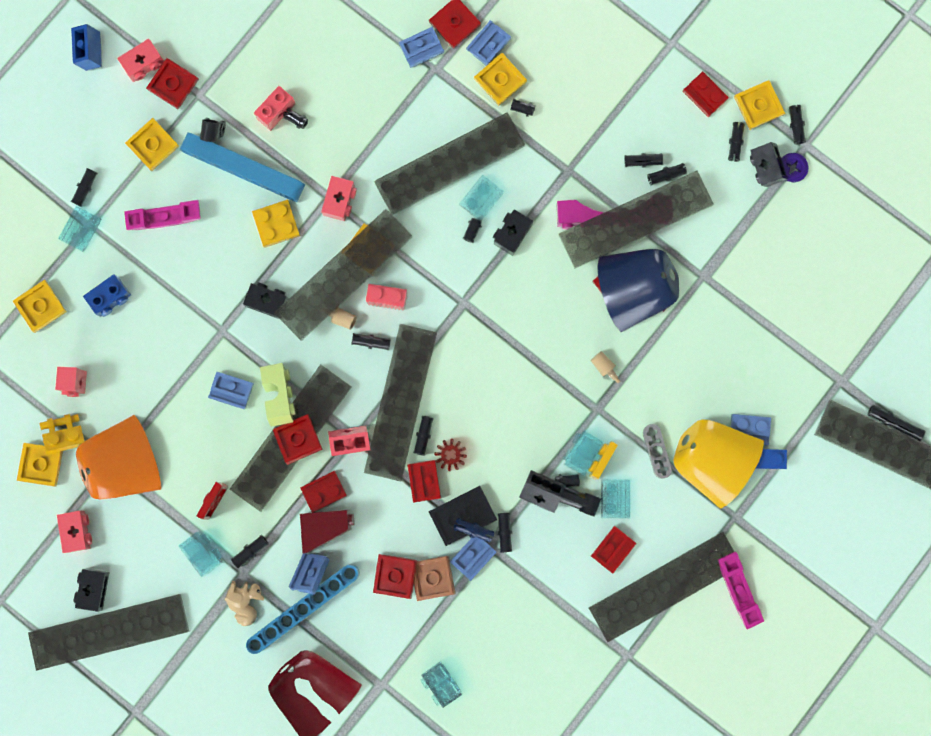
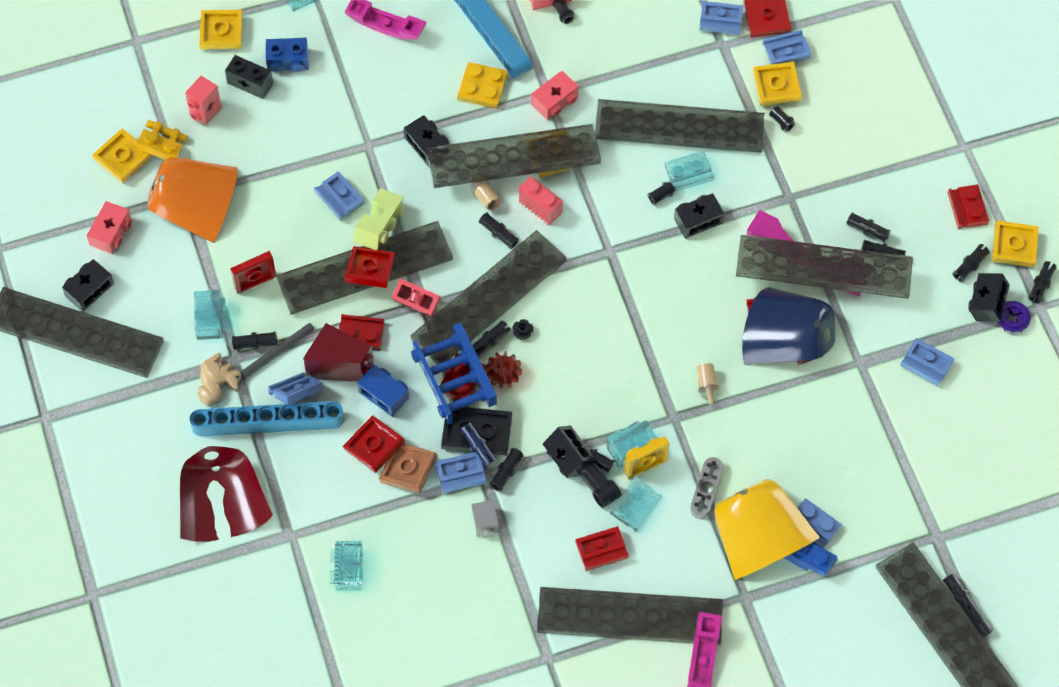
camera: 30 degrees right, 20 degrees down
none -> black brick [225,55,273,99]
none -> dark grey bar [240,323,314,379]
none -> blue brick [357,365,409,417]
none -> blue fence [410,323,497,424]
none -> light grey brick [471,500,499,538]
none -> black plate [512,319,534,340]
none -> medium blue plate [900,338,955,387]

